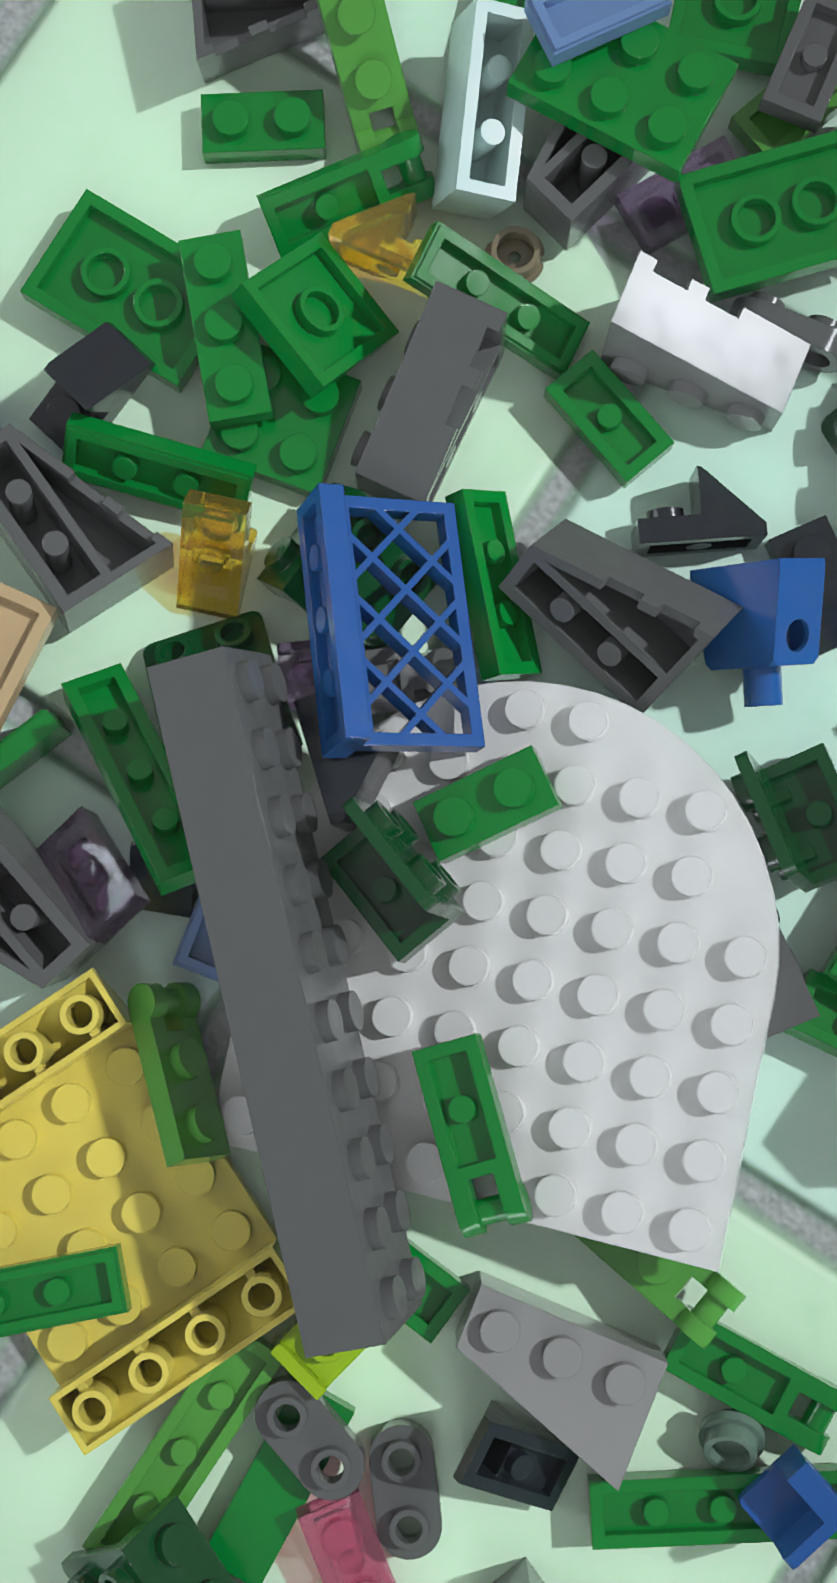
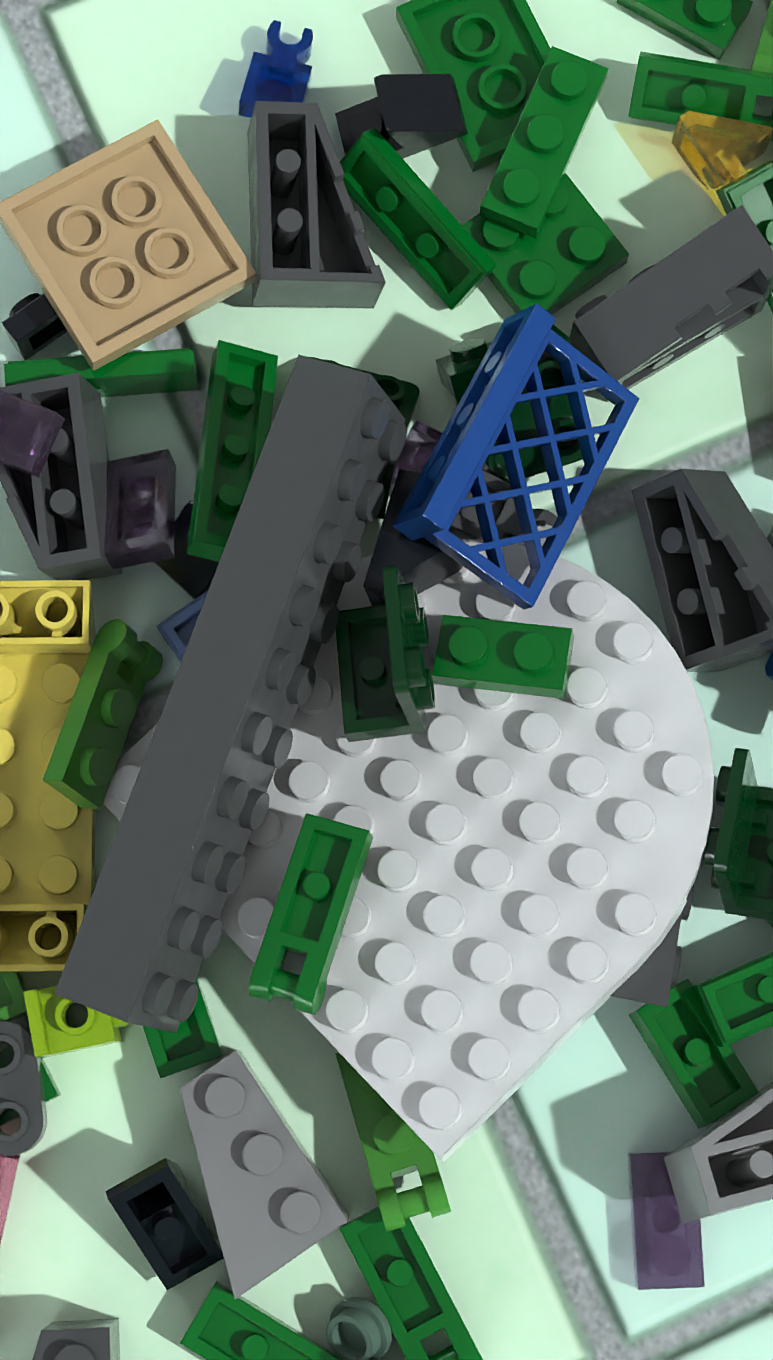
camera: 25 degrees right, 5 degrees down
clear yellow slope [176,489,257,619] -> none
green plate [230,232,399,399] -> none
dark grey plate [369,1418,442,1560] -> none
green plate [445,489,542,681] -> none

